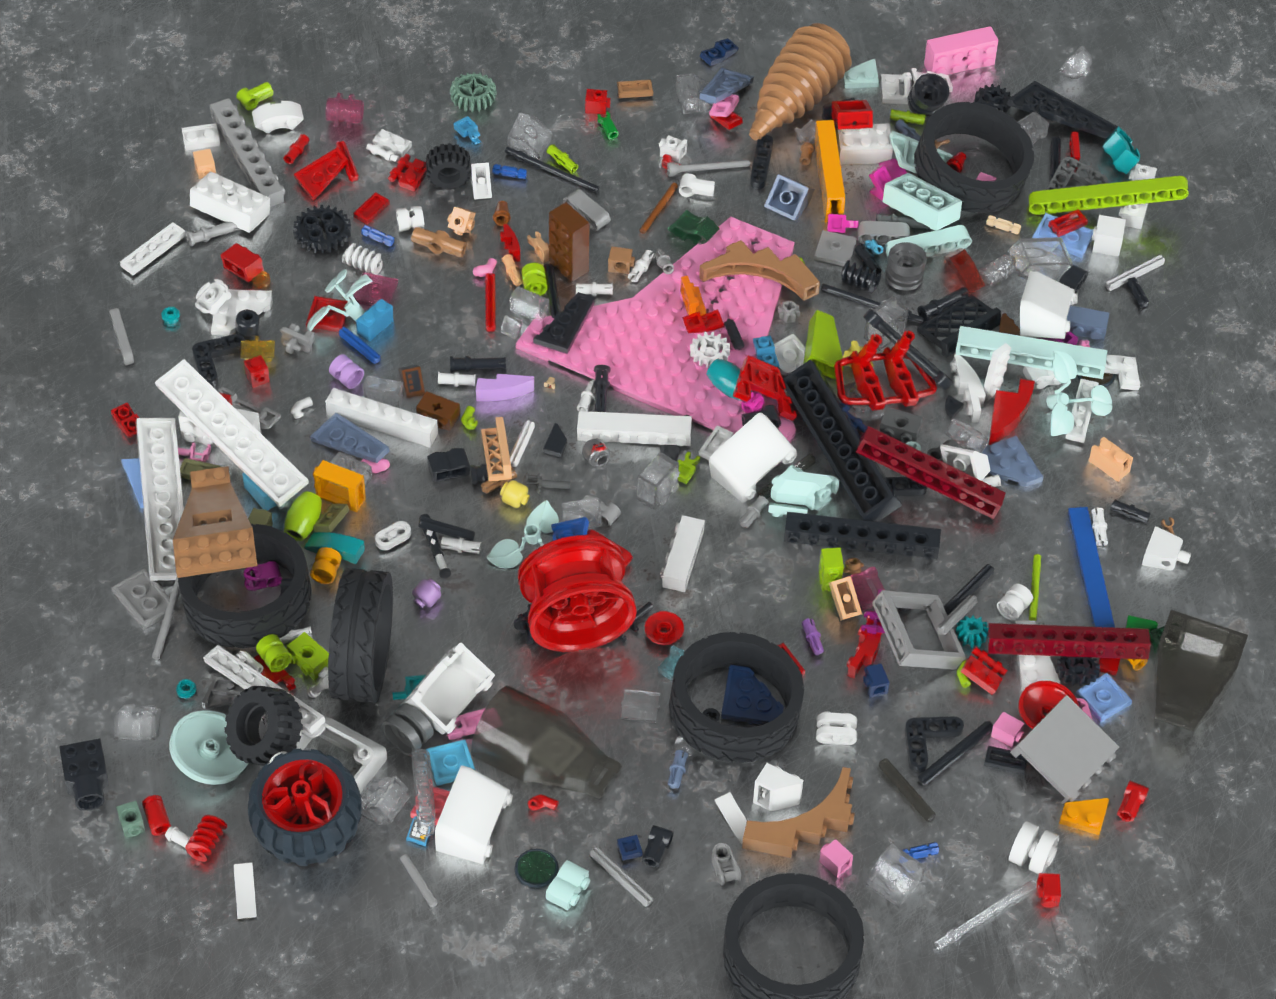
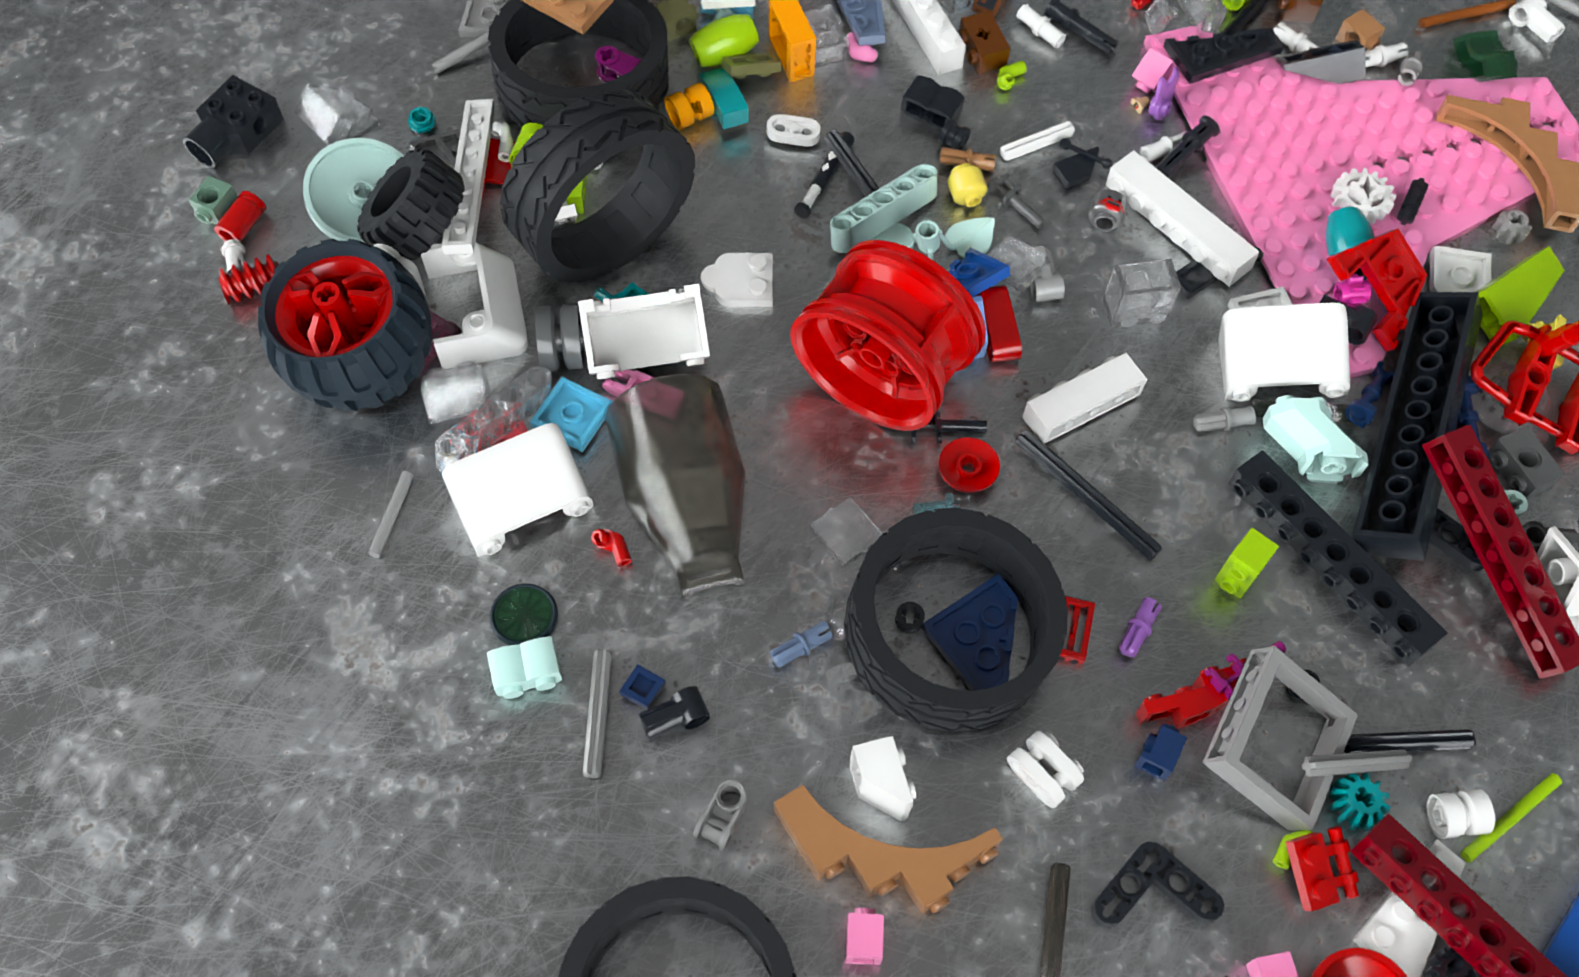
camera: 45 degrees right, 10 degrees up
white sticker [234,863,257,919] -> none
lavender head [412,578,441,608] -> none
white pin [441,537,481,554] -> none
lavender slope [476,374,534,402] -> none
light nougat fence [481,417,512,481] -> none
lime plate [670,451,700,484] -> none
orange bracket [680,276,706,315] -> none
red slope [682,309,725,333] -> none
white sticker [715,792,747,850] -> none
dark azure slope [753,336,780,370] -> none
light aqua plate [768,502,808,517] -> none
light nougat brick [829,576,862,621] -> none
medium nougat plate [843,558,864,575] -> none
clear pink plate [844,567,885,611] -> none
black axle [918,721,993,785] -> none
none -> white plate [701,253,773,307]
none -> light aqua beam [830,164,937,253]
none -> black axle [1016,429,1162,560]
none -> black hinge [1059,138,1112,169]
none -> bright pink brick [1132,48,1176,94]
none -> medium lavender plate [1149,66,1179,121]
none -> slope [1276,40,1366,84]
none -> dark blue piece [1345,361,1396,429]

